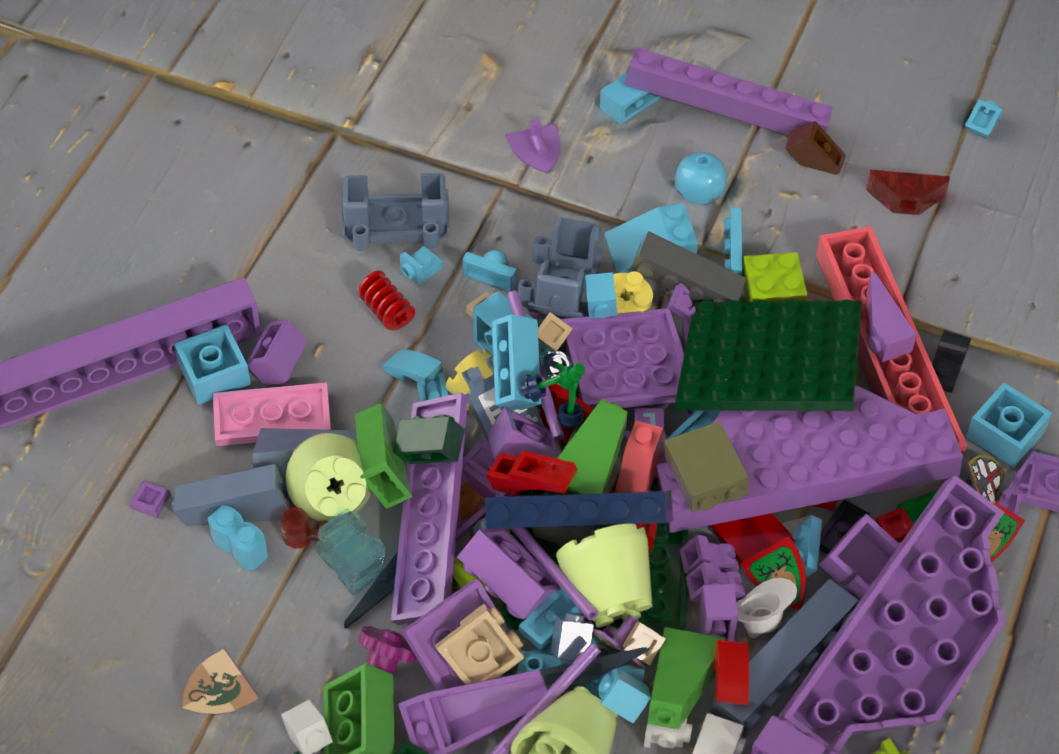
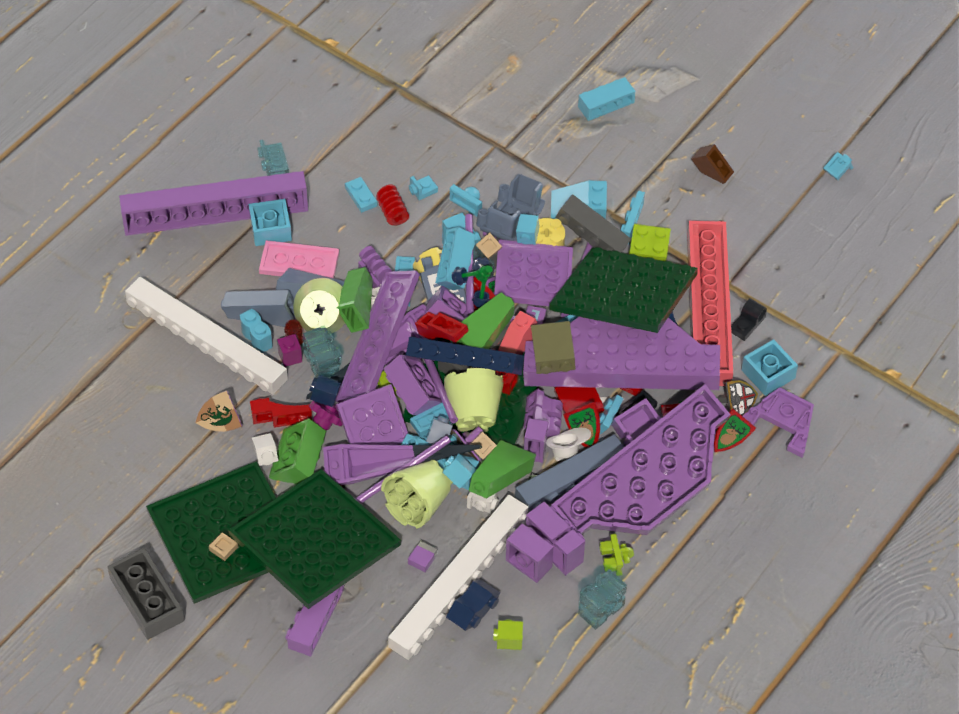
camera: 15 degrees right, 0 degrees up
medium lavender tile [130,480,171,518] -> none
medium lavender brick [246,319,308,386] -> none
sand blue container [342,173,450,251] -> none
medium azure slope [382,350,443,386] -> none
brick [393,414,465,464] -> none
tan plate [436,603,524,685] -> none
clear orange tile [458,482,485,523] -> none
medium lavender shield [506,118,561,173] -> none
medium lavender brick [624,47,833,135] -> none
medium lavender tile [667,283,696,322] -> none
medium azure cylinder [675,152,727,204] -> none
red slope [713,639,749,706] -> none
clear red slope [866,170,950,215] -> none
medium lavender slope [866,273,917,362] -> none
none -> white brick [125,277,288,395]
none -> red slope [250,398,312,428]
none -> clear light blue bracket [257,140,289,176]
none -> magenta brick [277,334,302,367]
none -> dark blue brick [309,375,341,407]
none -> medium azure plate [345,177,377,213]
none -> medium lavender legs [358,246,392,289]

